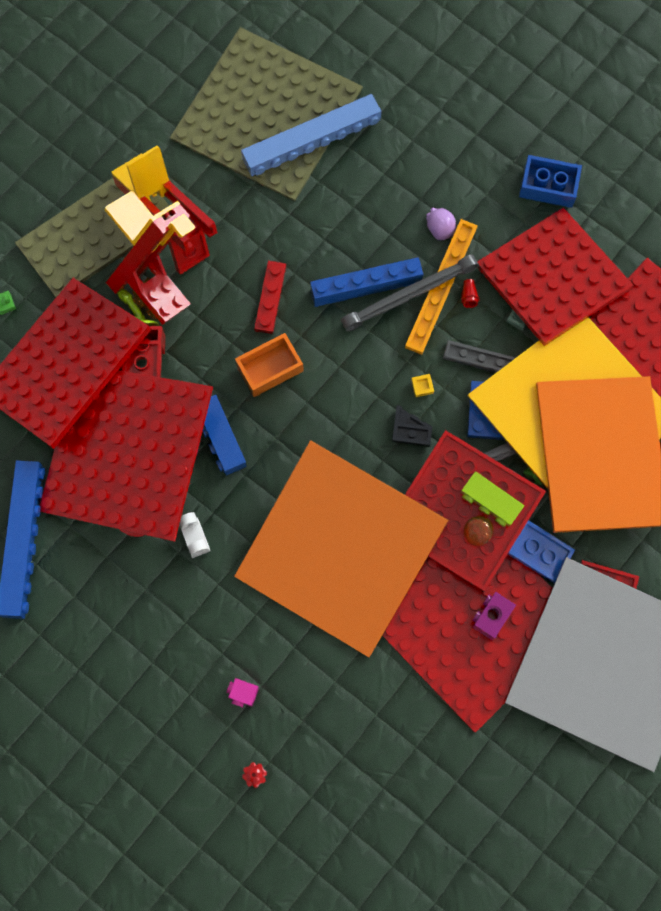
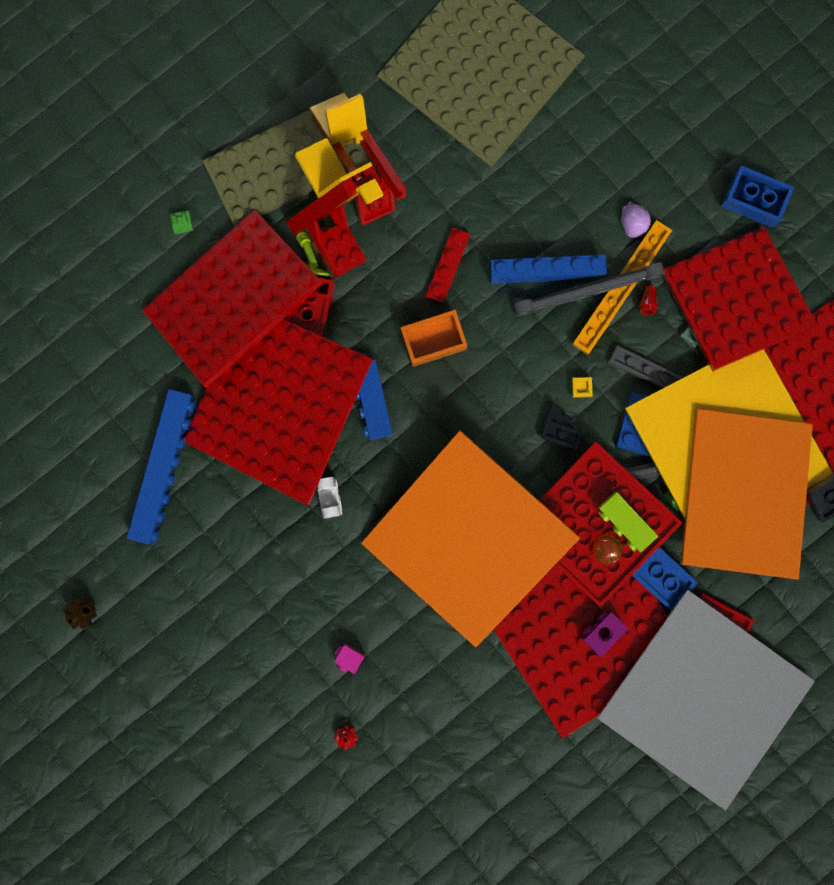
camera: 15 degrees right, 10 degrees up
medium blue brick [241,94,381,176] -> none

